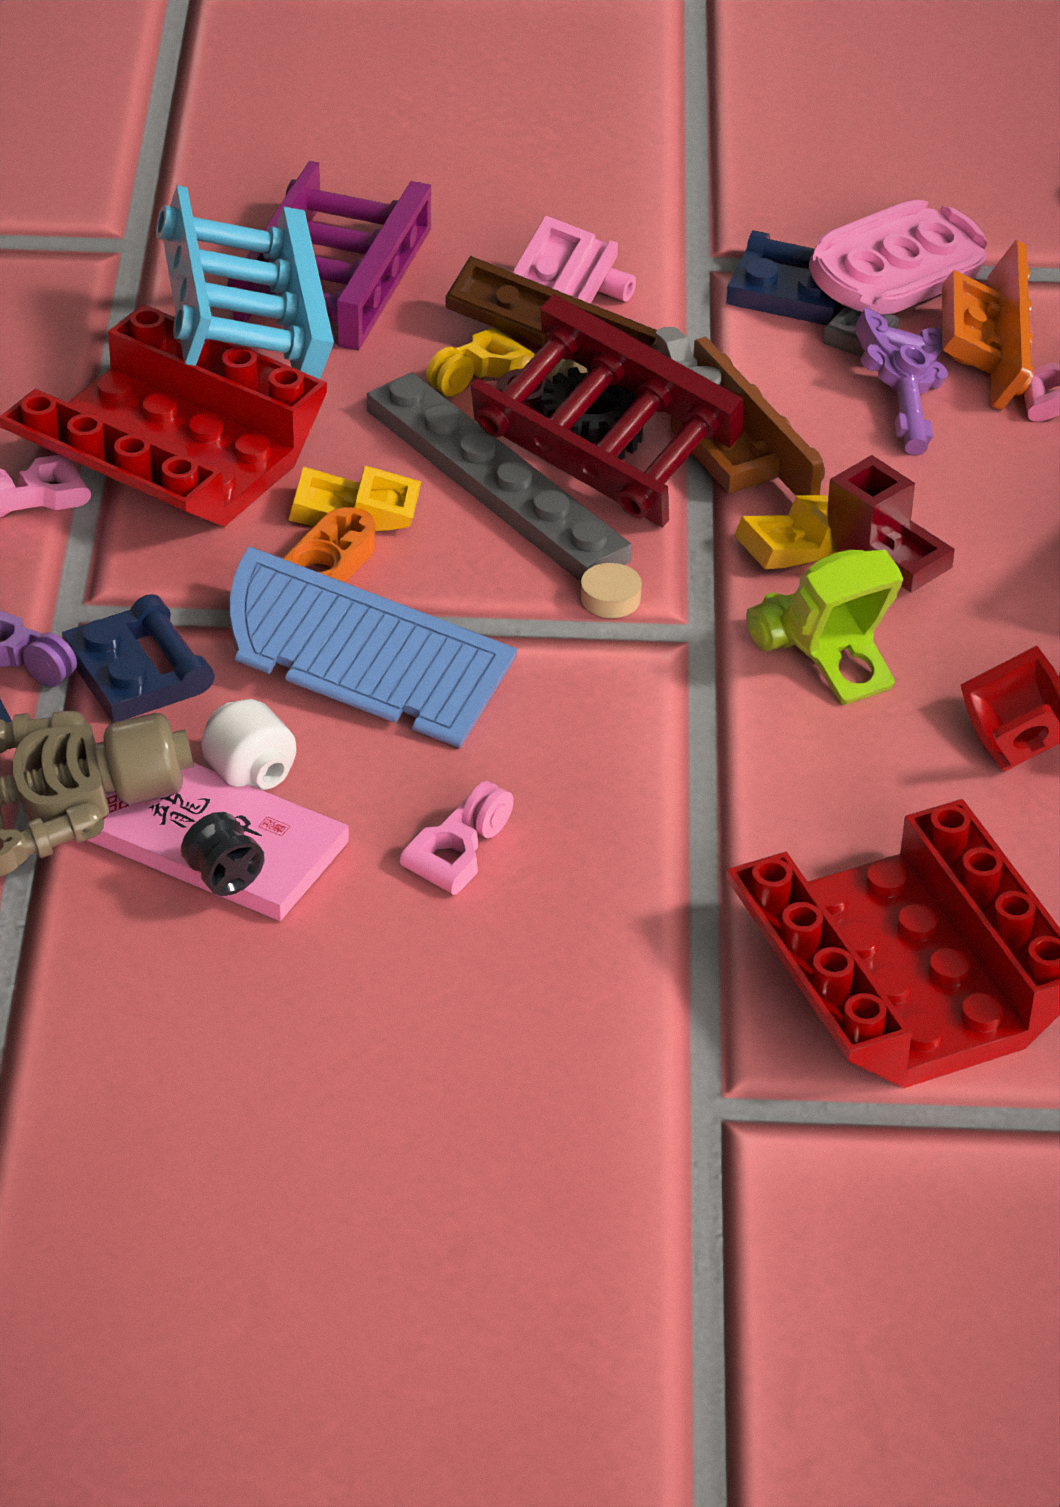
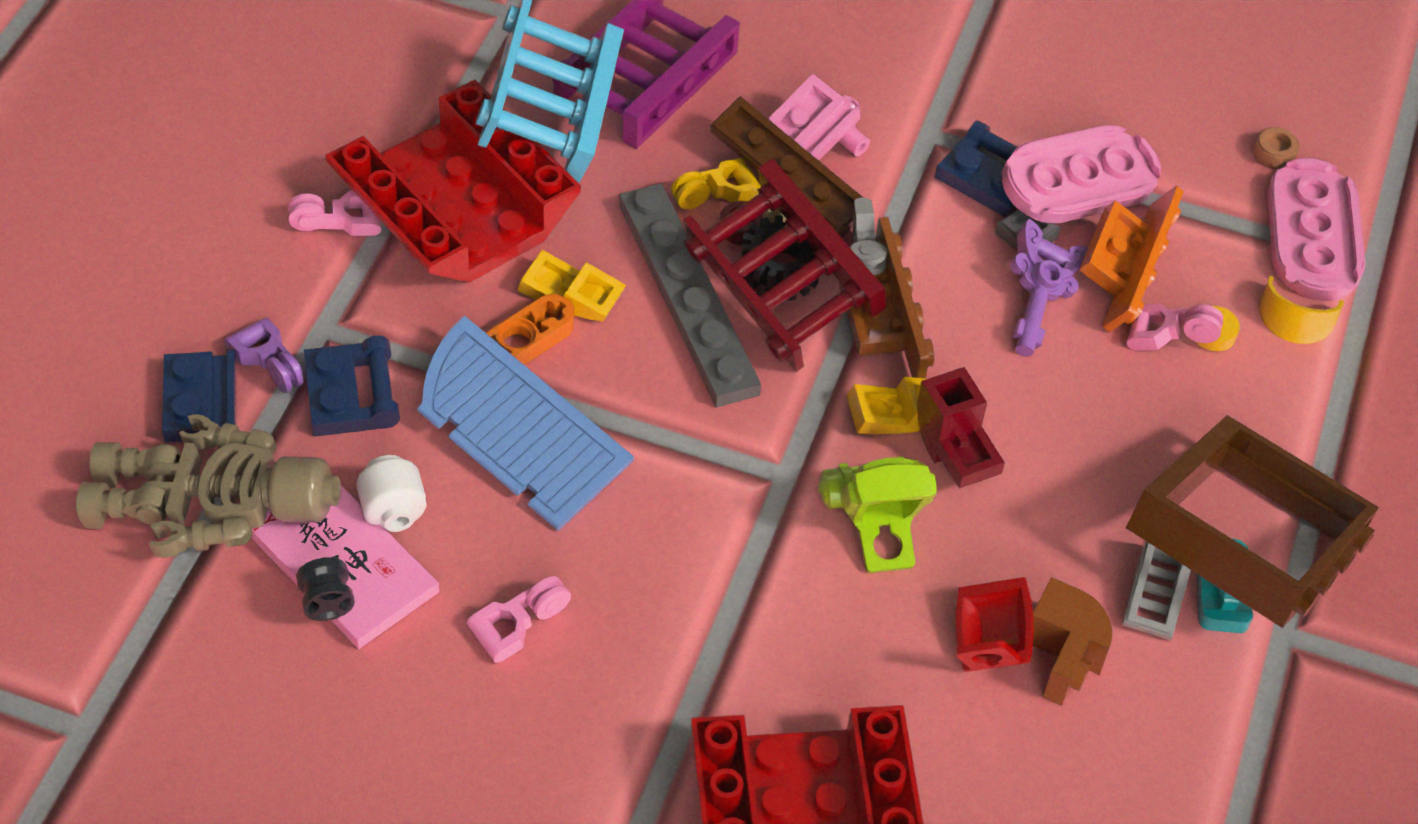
camera: 15 degrees right, 10 degrees up
tan tile [581,563,642,618] -> none

